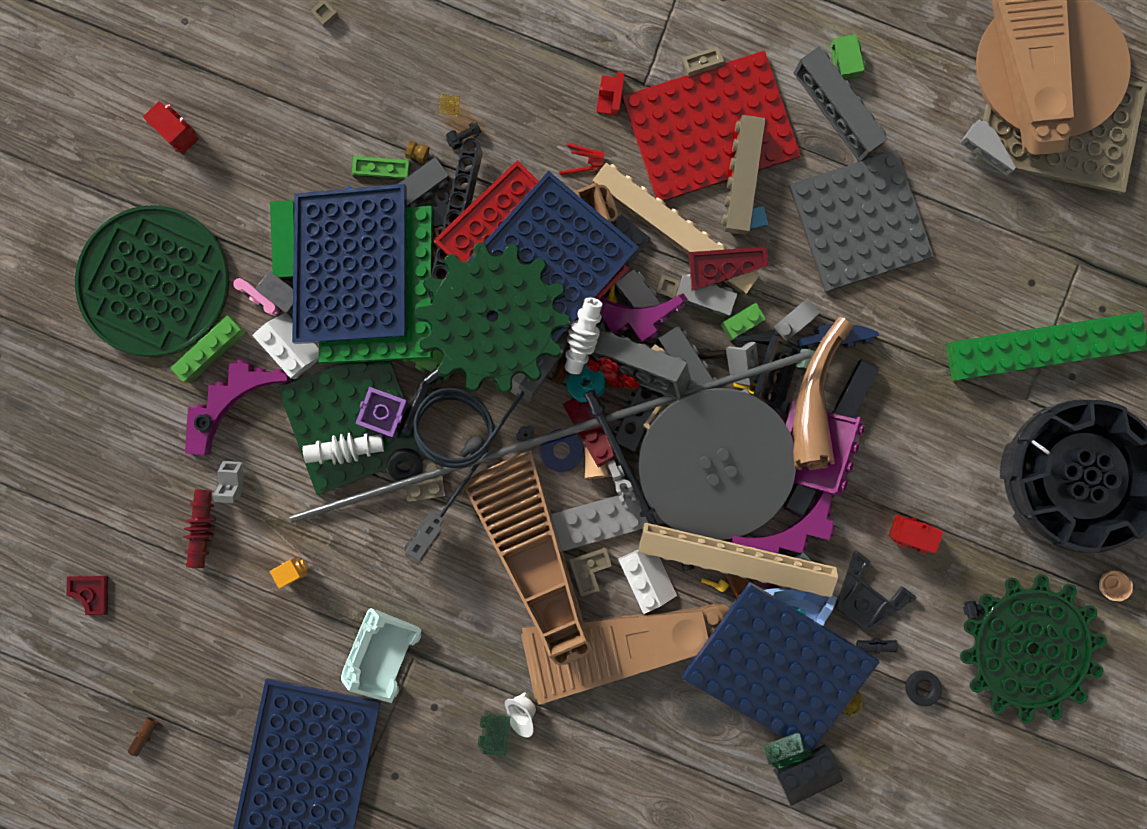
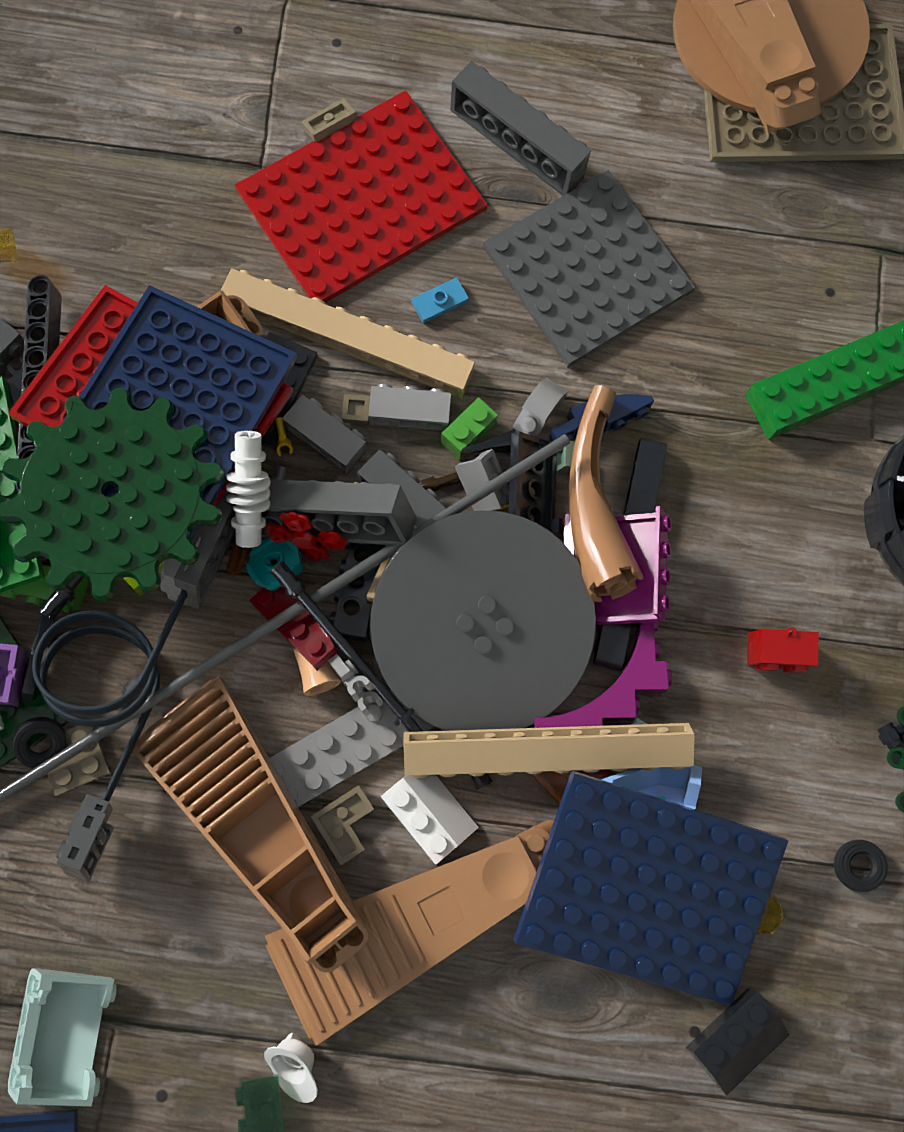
camera: 20 degrees left, 10 degrees down
black bar [446,122,482,150] -> none
black plate [516,426,535,442] -> none
clear blue gear [540,429,583,472] -> none
red plant [559,143,604,175] -> none
red panel [596,72,625,116] -> none
magenta arch [599,293,688,341] -> none
dark red wing [688,247,768,292] -> none
yellow hand [701,578,729,592] -> none
dark tan brick [722,115,765,235] -> none
clear green bracket [764,733,813,769] -> none
bright green brick [830,34,866,80] -> none
black wing [835,550,917,632] -> none
black pin [856,638,898,654] -> none
light grey slope [960,119,1016,176] -> none

